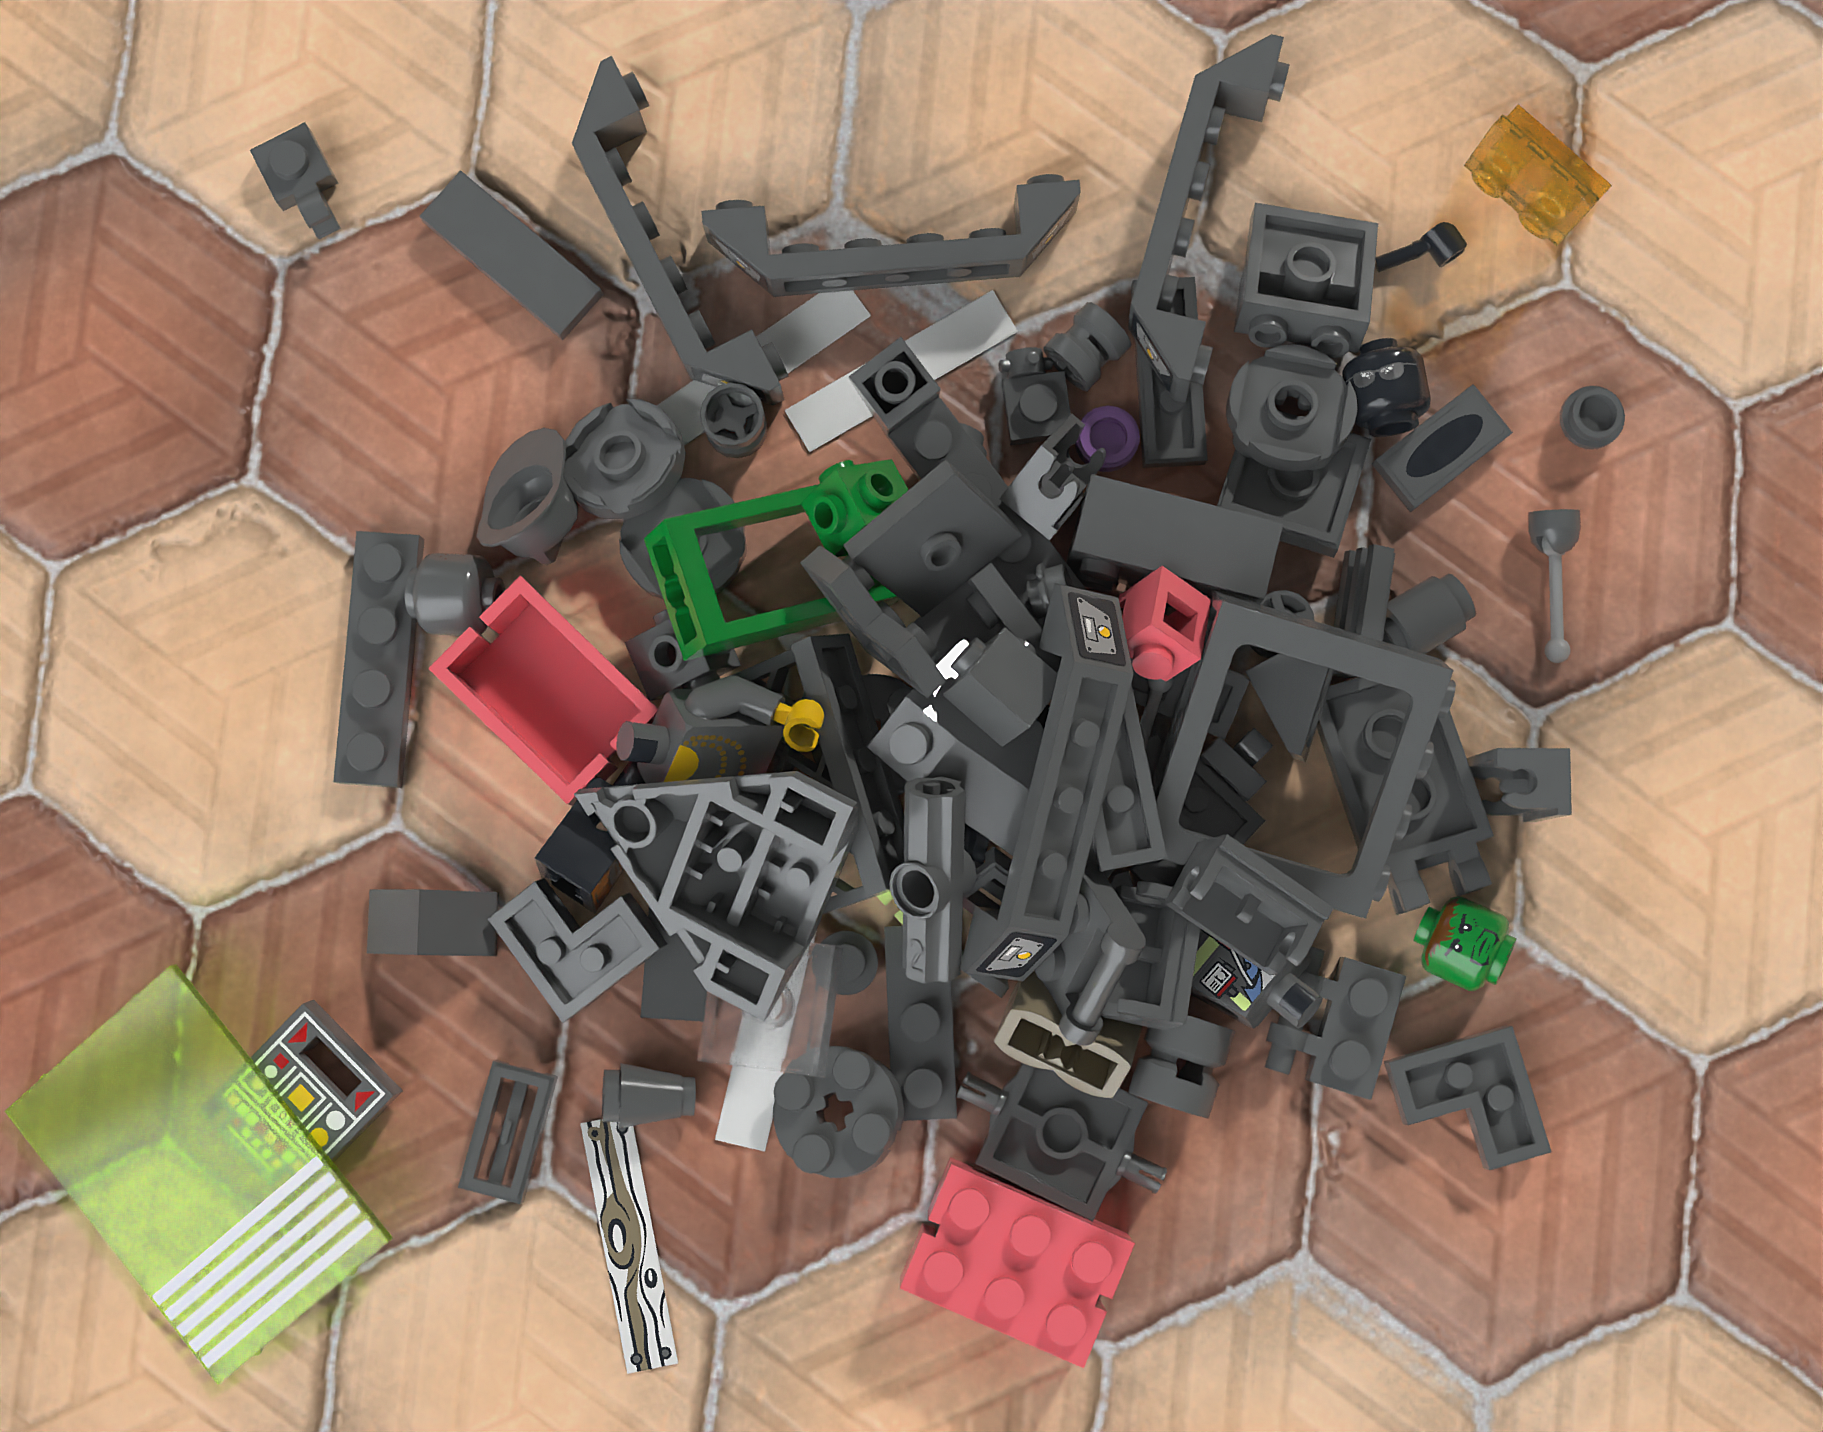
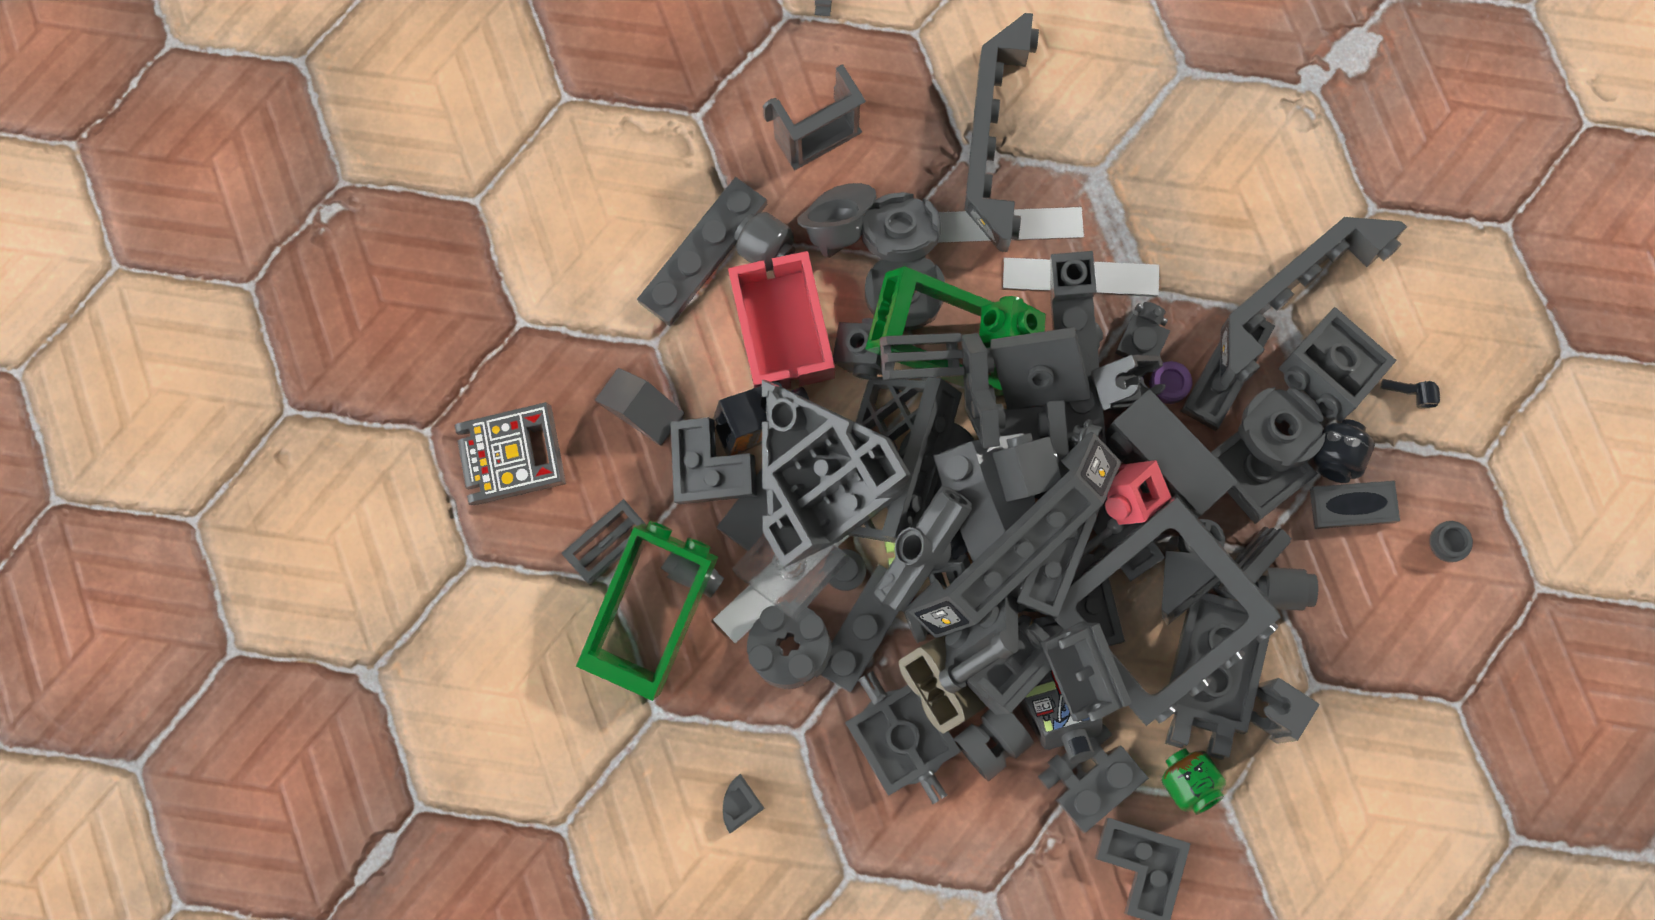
camera: 35 degrees right, 5 degrees down
clear neon green piece [4,964,393,1385] -> none
dark grey tile [419,170,604,340] -> none
sticker [580,1119,678,1374] -> none
dark grey torso [616,675,824,784] -> none
dark grey wheel [700,383,768,459] -> none
dark grey slope [701,174,1081,297] -> none
coral piece [900,1157,1135,1368] -> none
dark grey wheel [1043,302,1132,392] -> none
dark grey tile [1199,728,1273,801] -> none
clear yellow bracket [1464,104,1612,246] -> none
hinge [1528,509,1581,663] -> none
none -> green window [576,521,718,701]
none -> dark grey tile [723,774,765,833]
none -> dark grey piece [763,64,866,171]
none -> dark grey tile [880,333,964,380]

